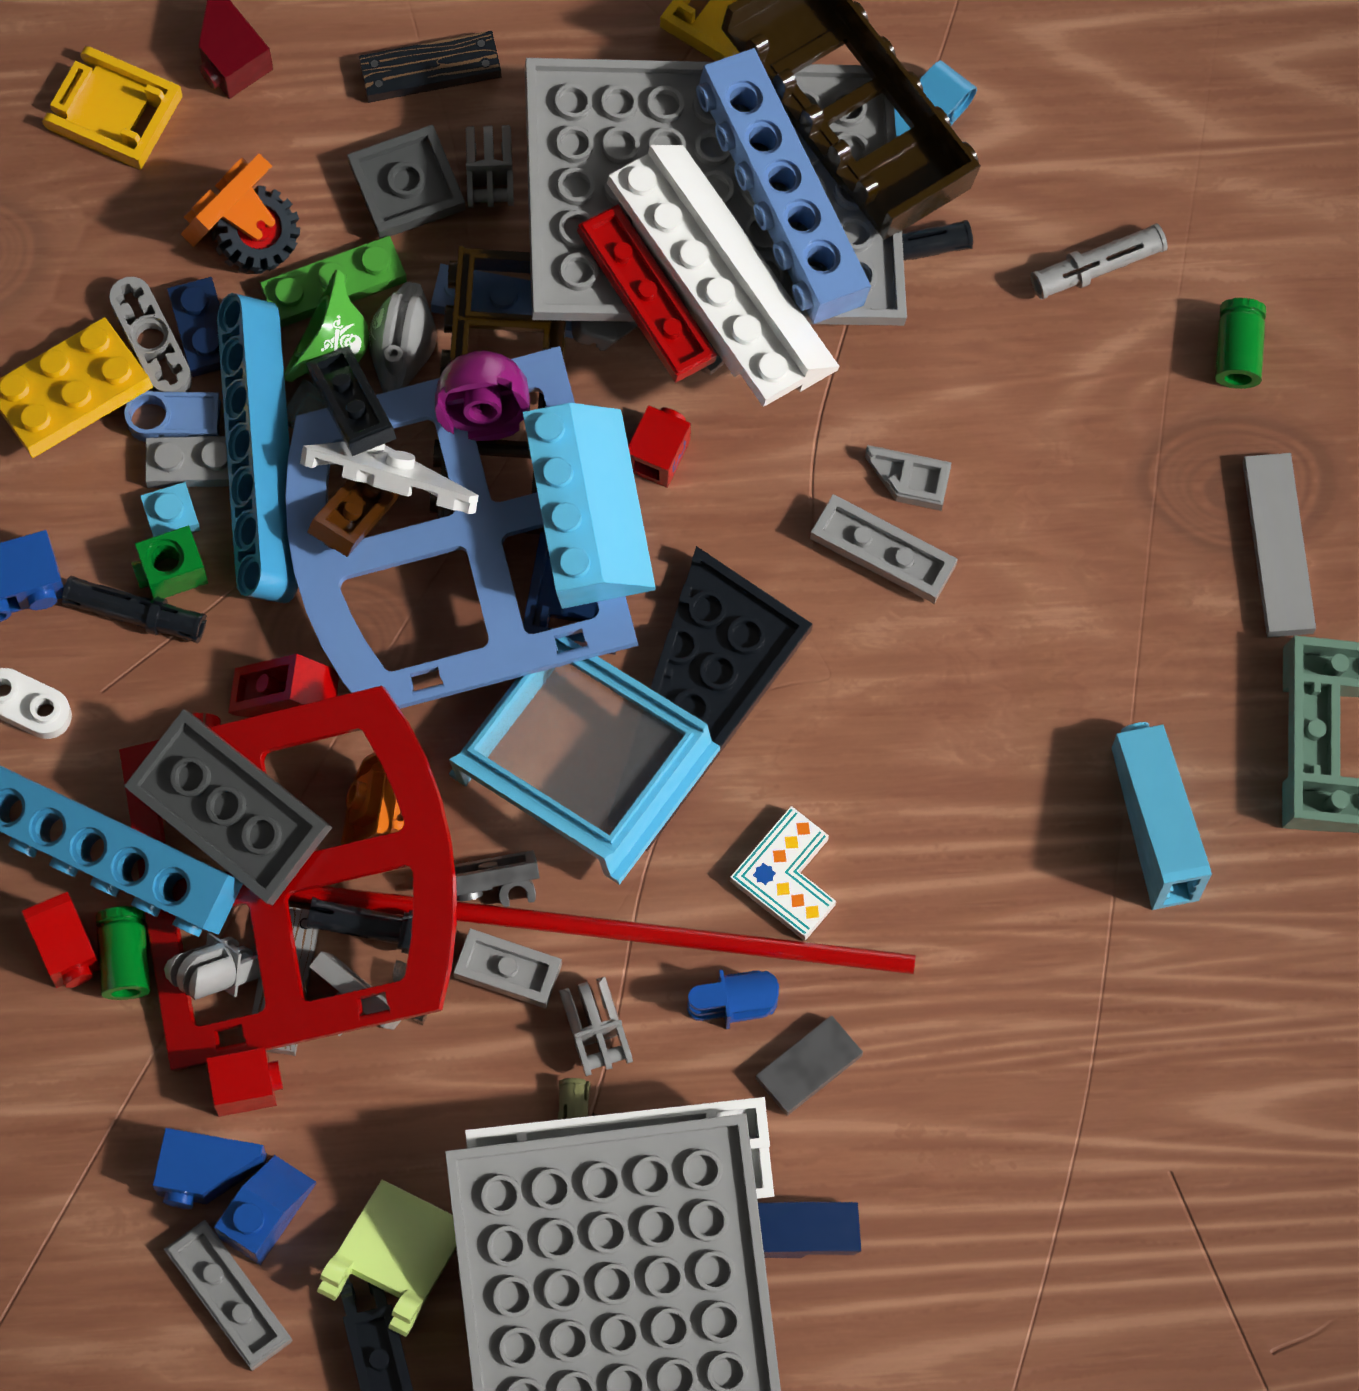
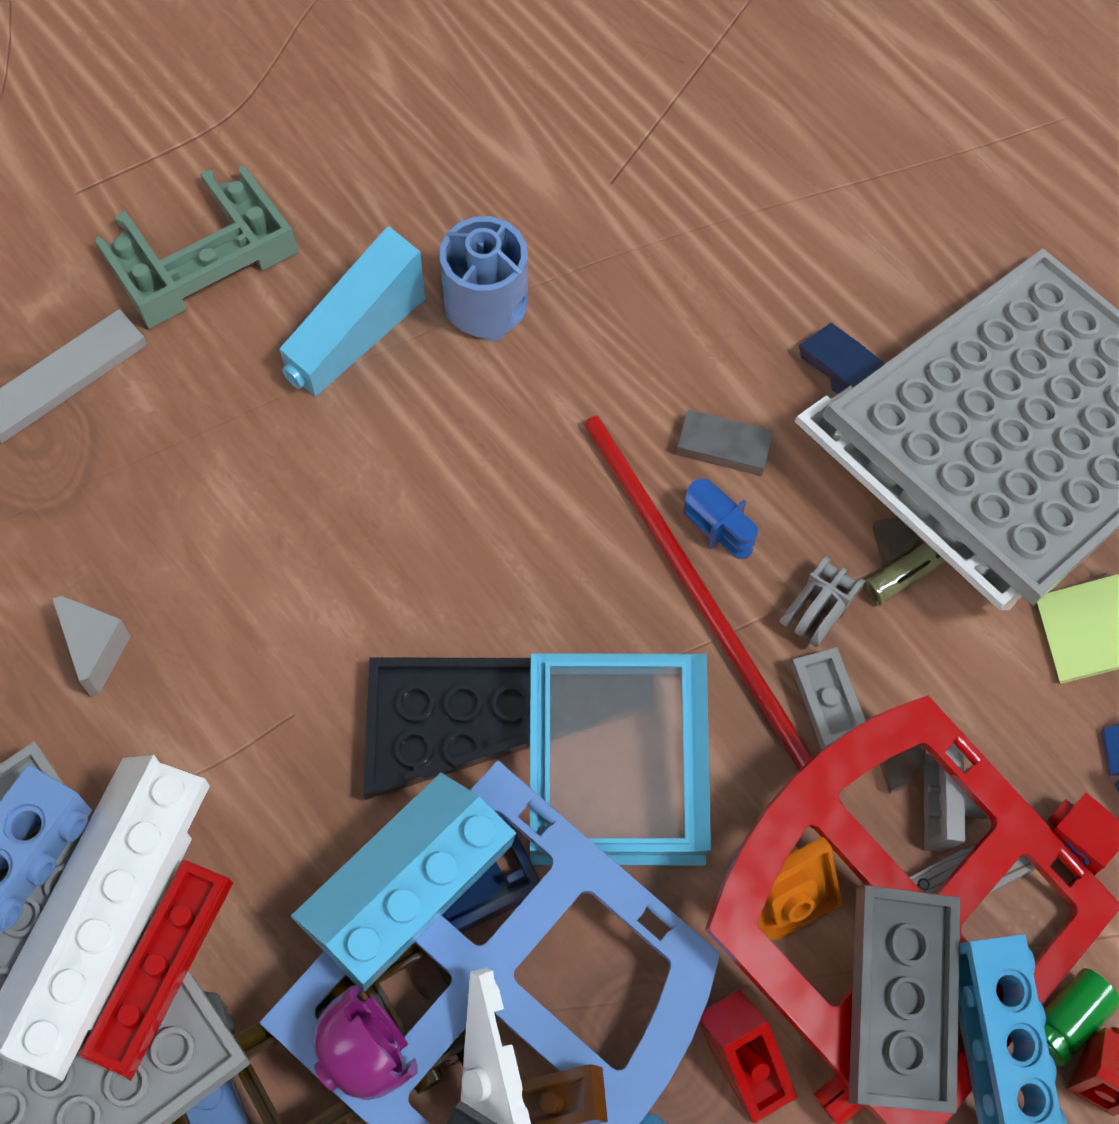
camera: 125 degrees left, 5 degrees down
light grey arm [164,933,261,1000] -> none
black pin [306,897,413,954] -> none
flat silver plate [455,850,540,907] -> none
red brick [628,405,691,488] -> none
white tile [730,806,836,941] -> none
light grey plate [810,494,958,604] -> none
light grey tile [865,445,952,511] -> none
none -> light grey slope [53,595,131,697]
none -> medium blue cylinder [440,216,528,341]

